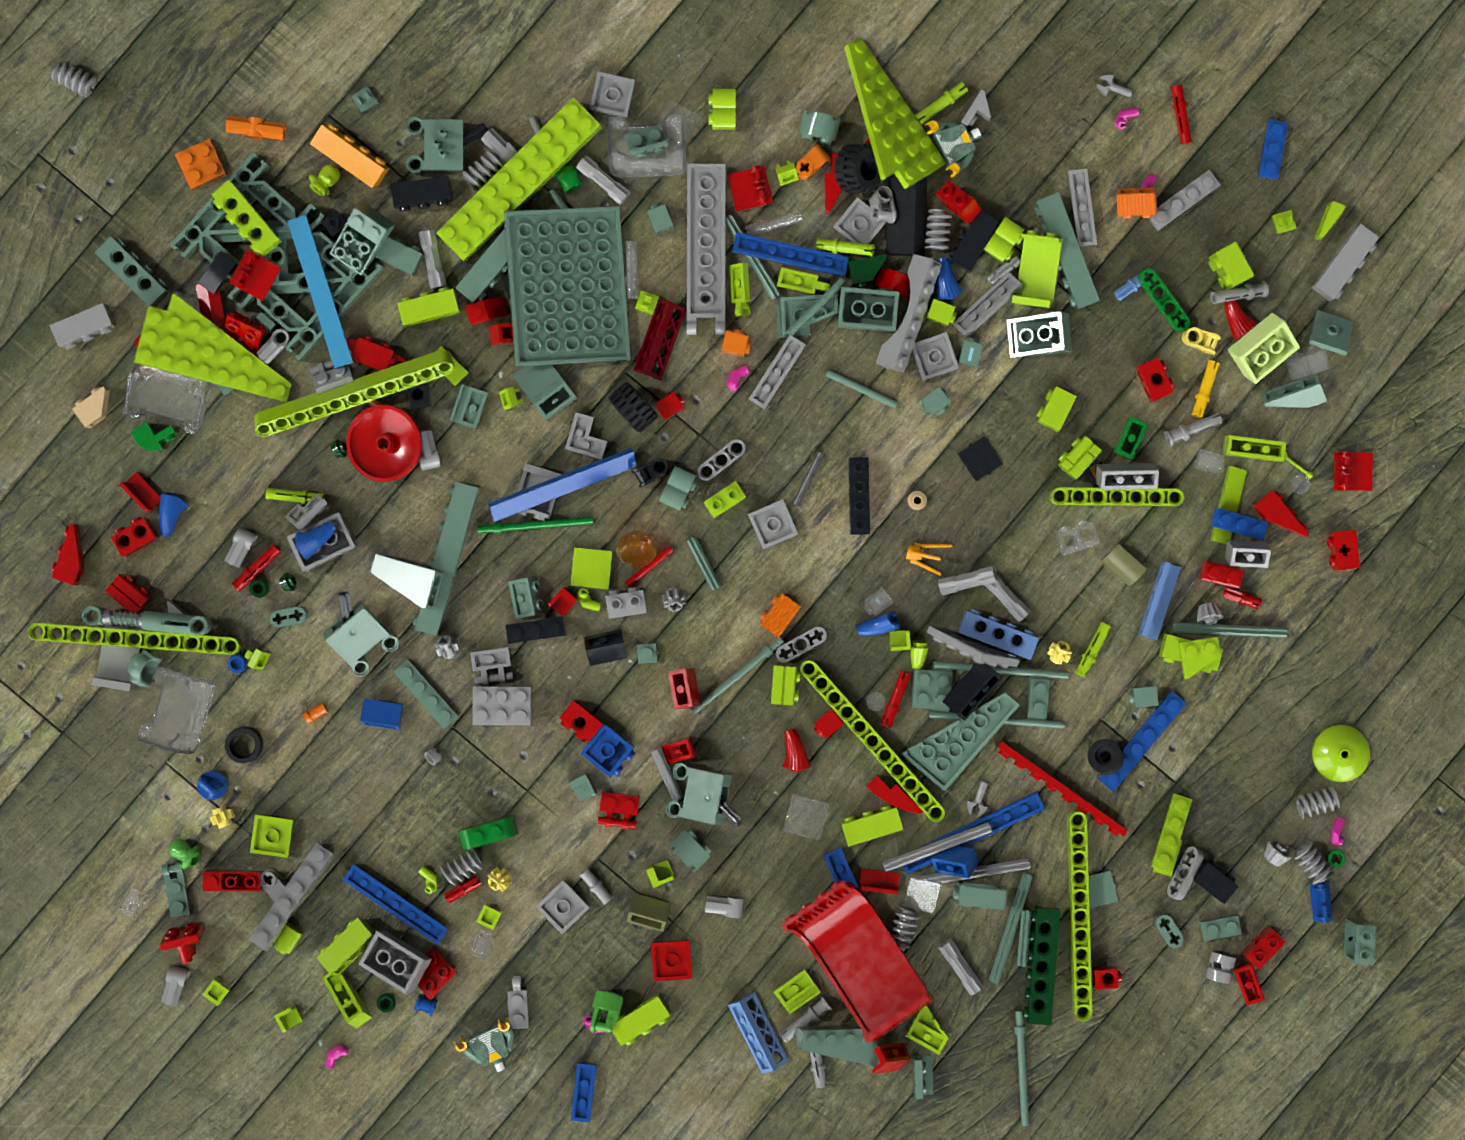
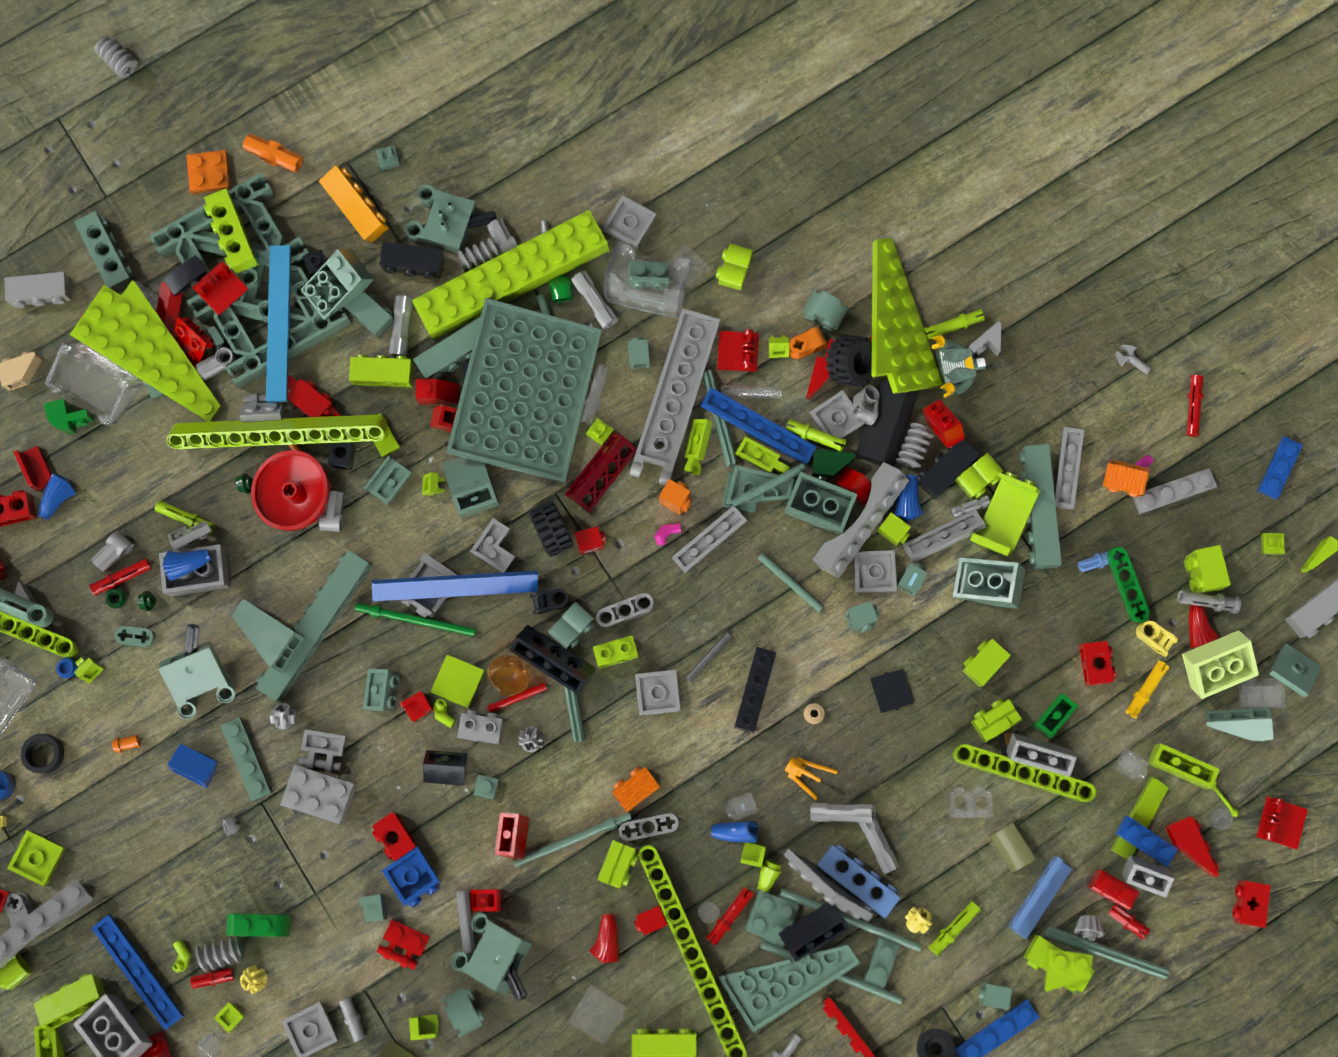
camera: 20 degrees right, 10 degrees down
lime animal [309,164,340,196] -> none
black arch [505,616,567,644] -> none
red slope [866,775,923,814] -> none
dark pink arm [1115,107,1139,130] -> none
light grey pin [1164,413,1223,447] -> none
none -> black brick [509,625,596,695]

